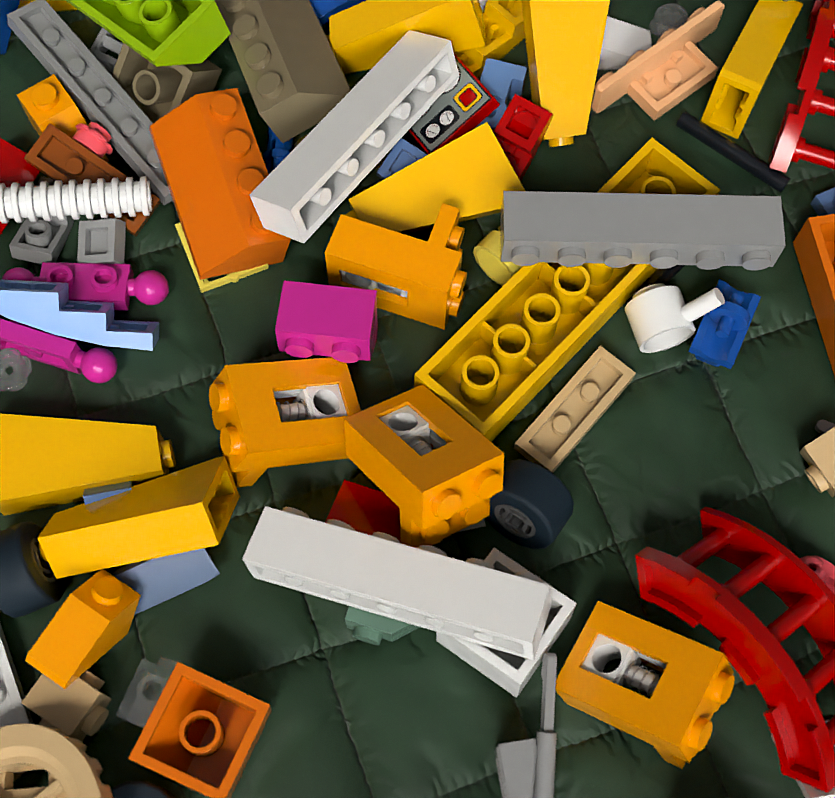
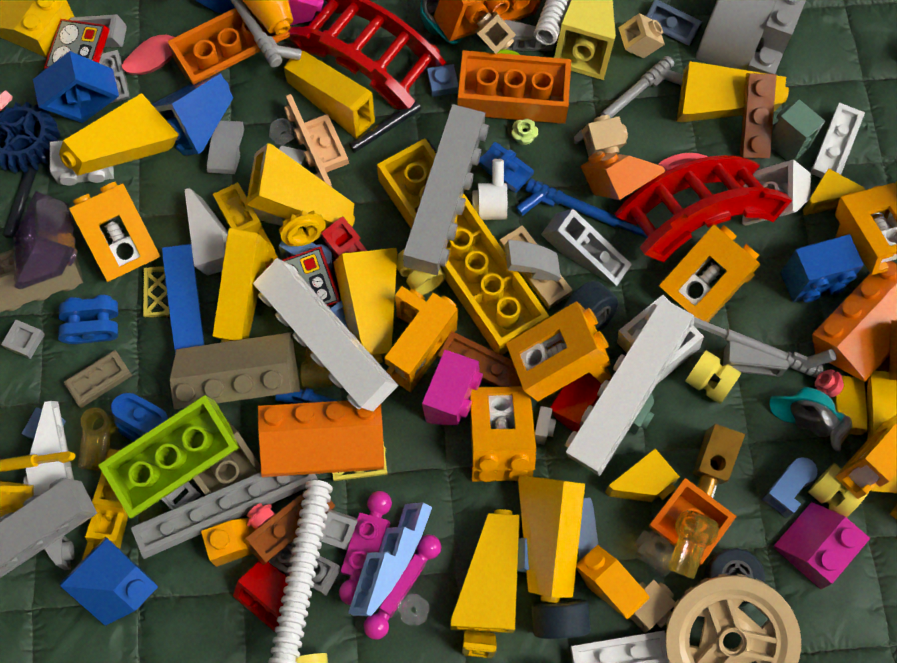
camera: 75 degrees left, 0 degrees up
none -> yellow gear [279,210,326,246]
none -> dark orange plate [438,331,522,387]
none -> light grey slope [505,239,561,281]
none -> yellowish green plate [511,119,538,145]
none -> blue piece [516,178,648,239]
none -> light grey plate [535,406,556,445]
none -> light grey slope [541,209,632,286]
none -> orange slope [581,151,665,200]
none -> yellow slope [605,448,680,502]
none -> clear yellow piece [668,510,719,579]
none -> light yellow wheel [685,350,741,404]
none -> pearl gold torso [693,424,745,498]

